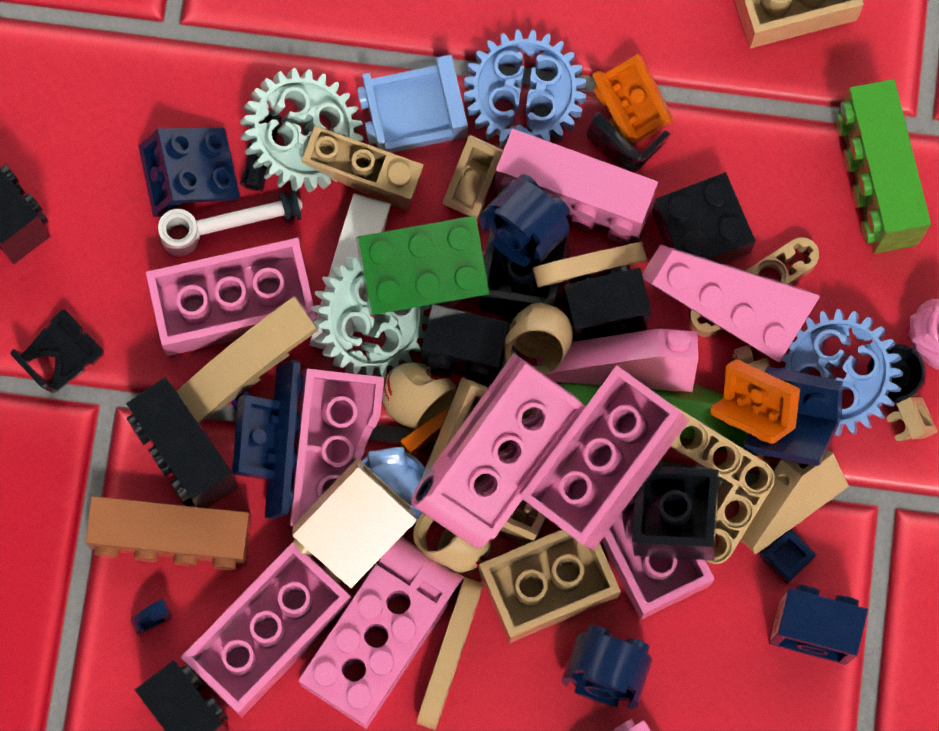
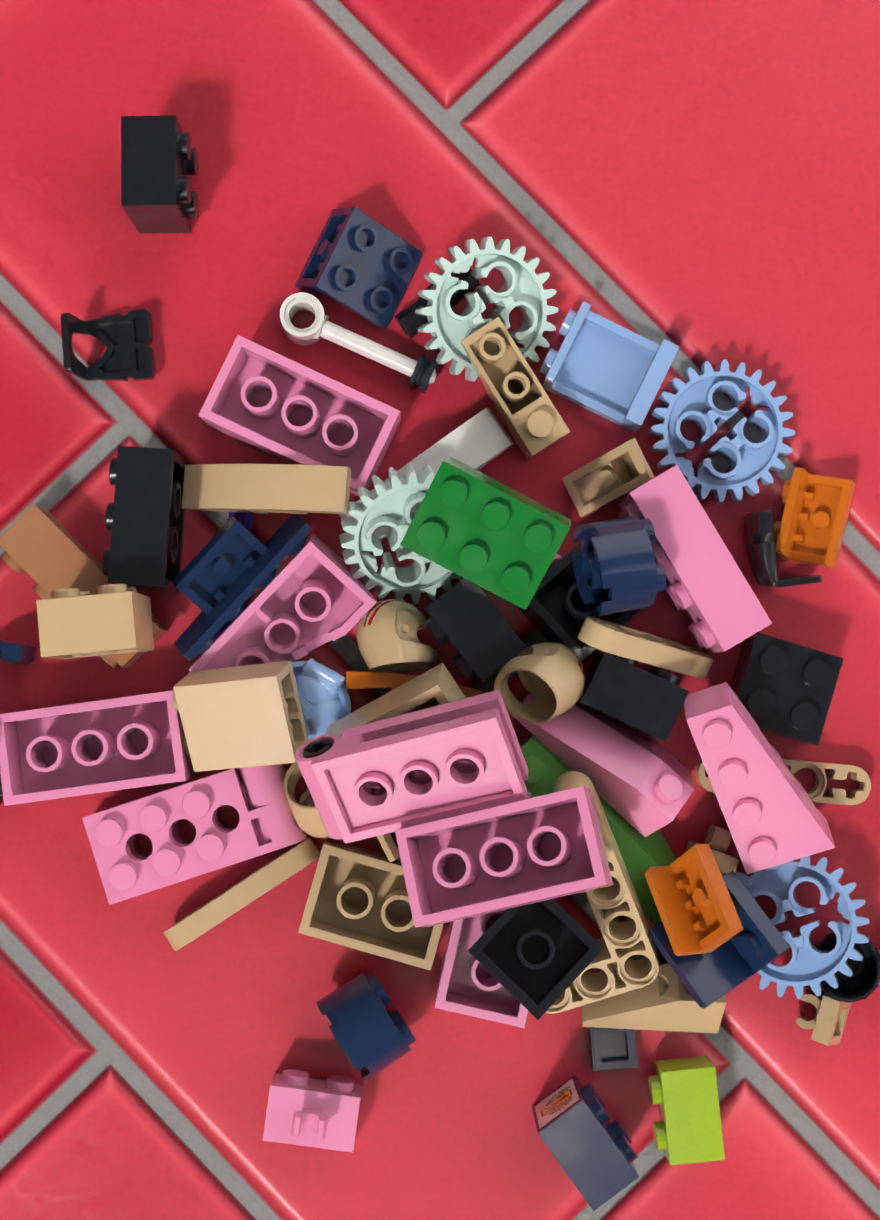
camera: 40 degrees right, 10 degrees up
none -> tan brick [36,584,155,659]
none -> lime brick [648,1056,725,1165]

